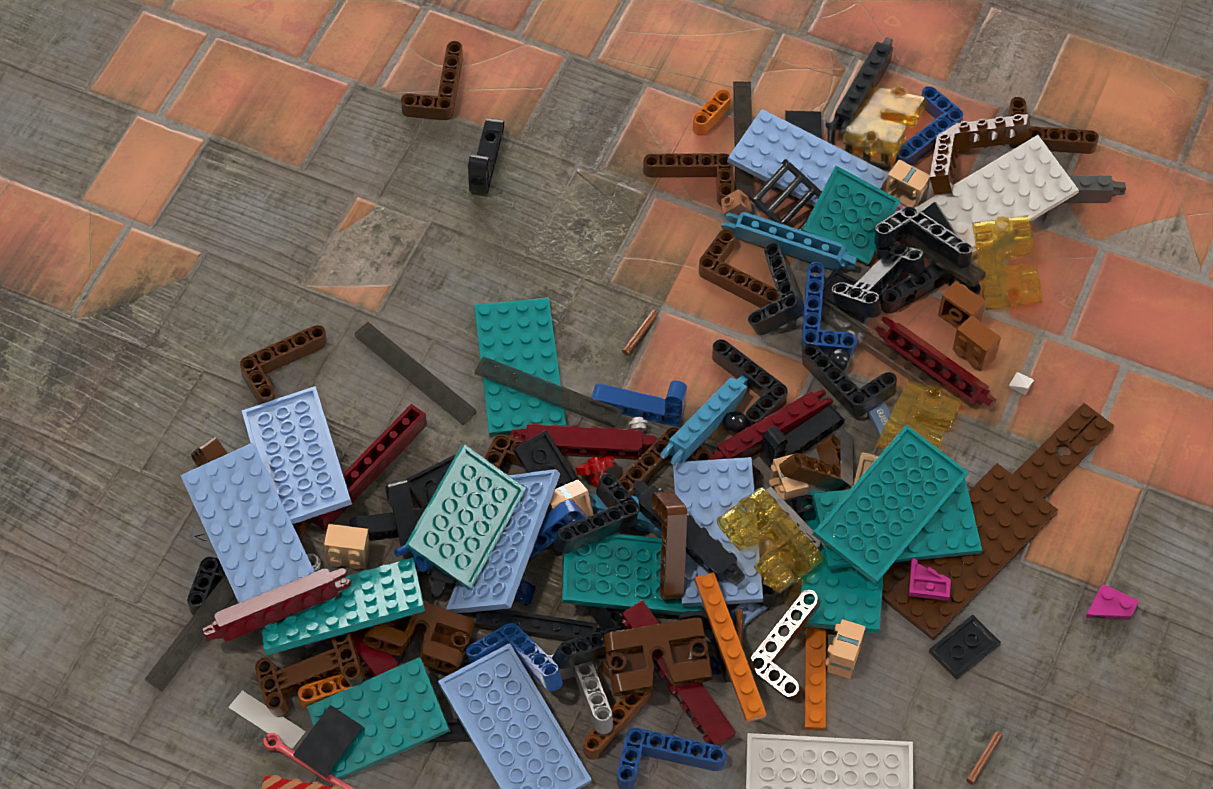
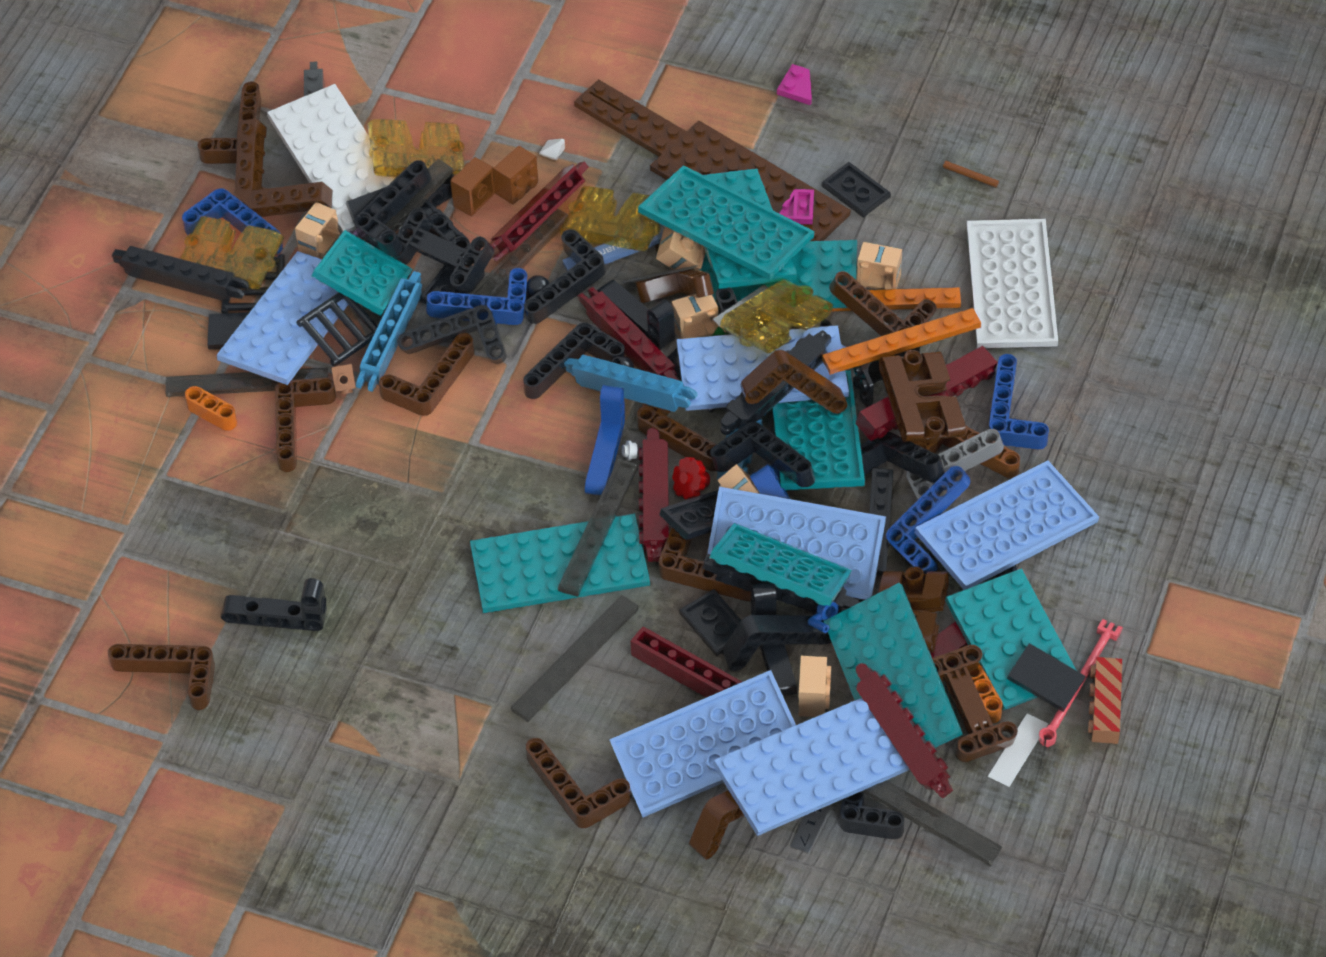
camera: 90 degrees left, 5 degrees down
dark orange bar [622,310,658,355] -> none

